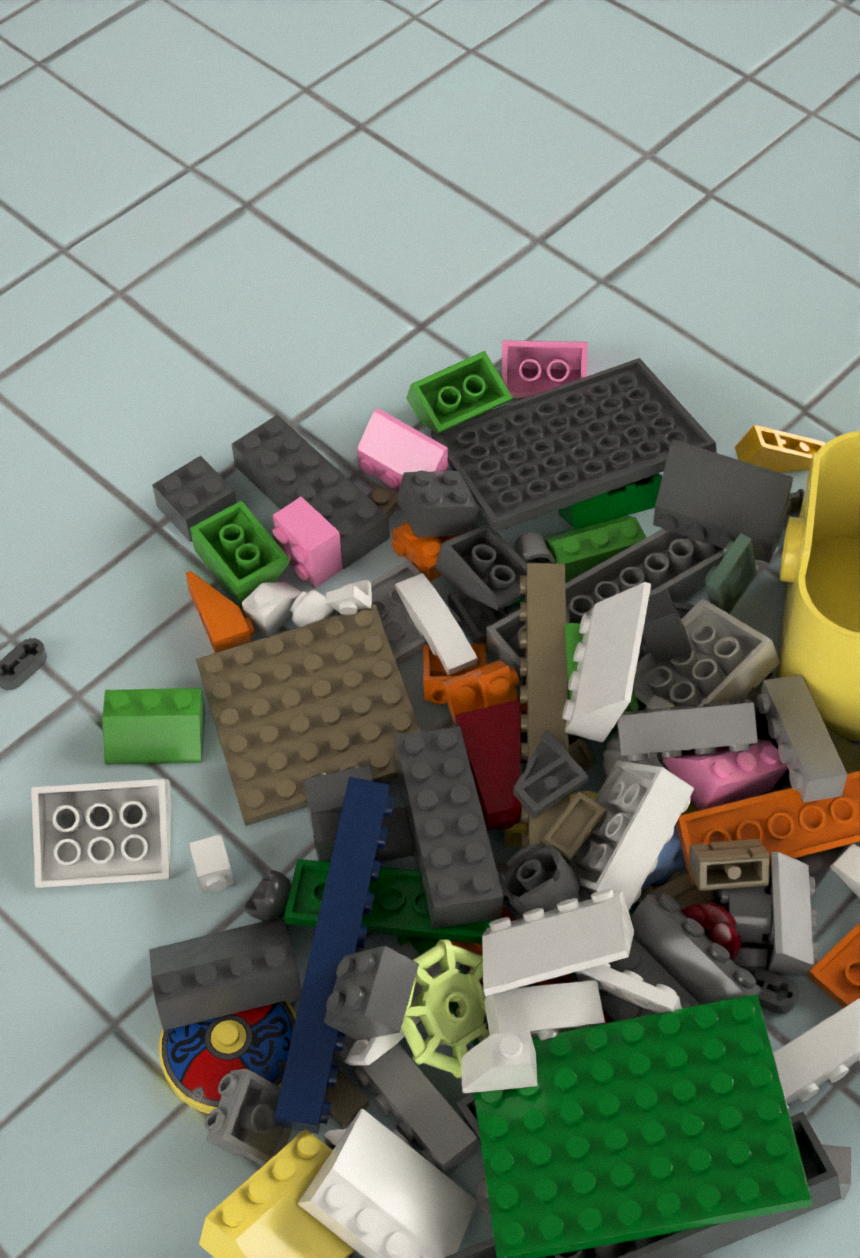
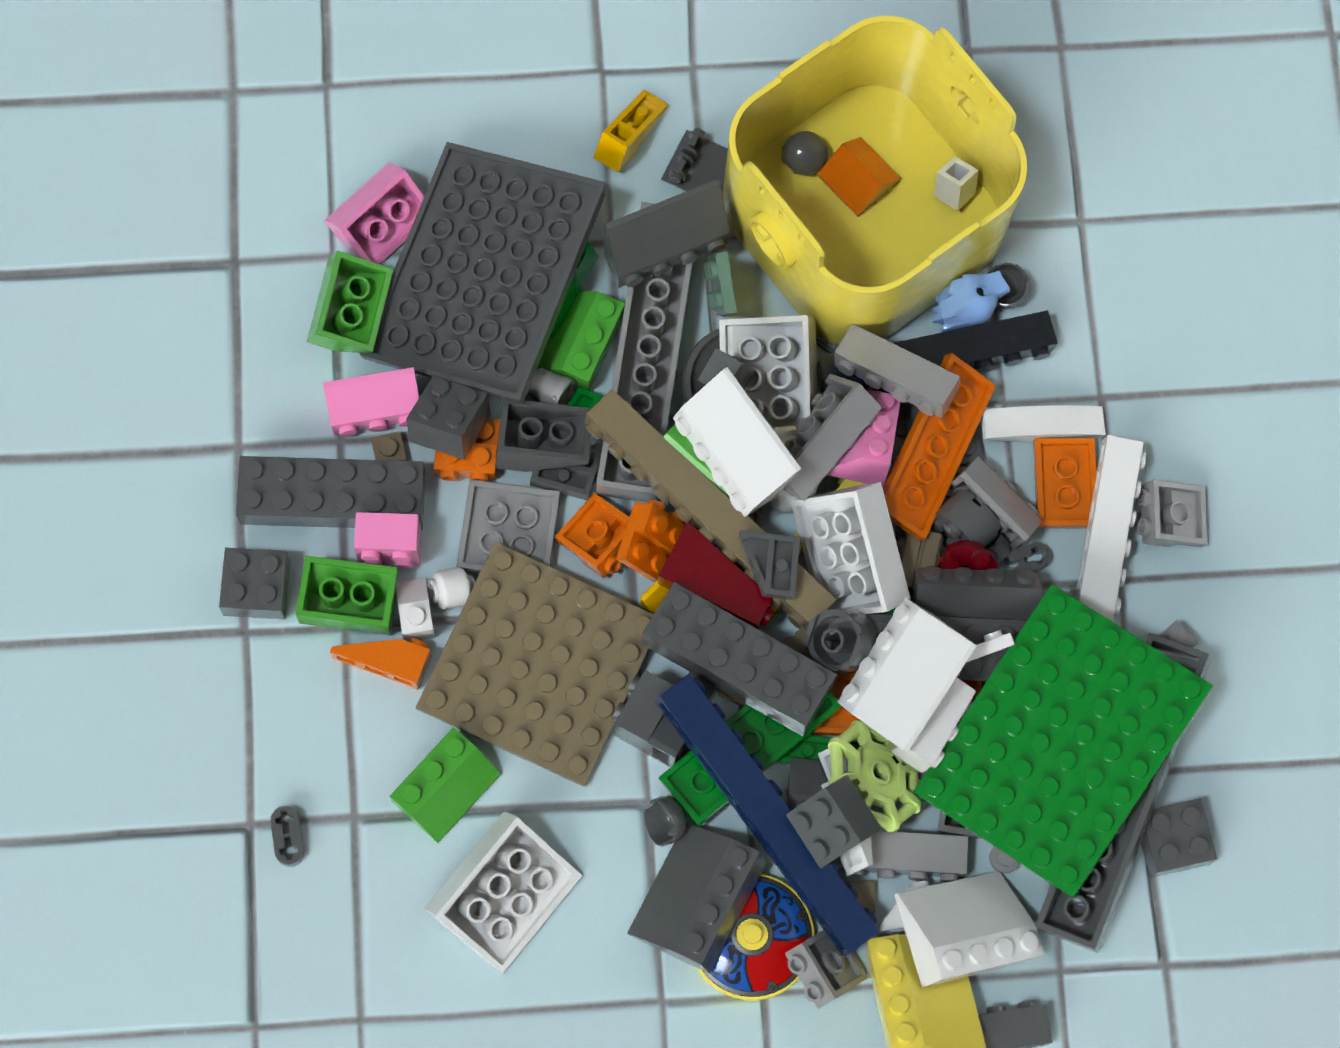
camera: 55 degrees left, 20 degrees up
white brick [189,834,234,893] -> none
white bracket [326,580,372,615] -> none
white slope [395,573,478,675] -> none
white slope [462,1030,538,1094] -> none
dark tan tile [540,790,607,864] -> none
dark tan brick [689,839,769,891] -> none

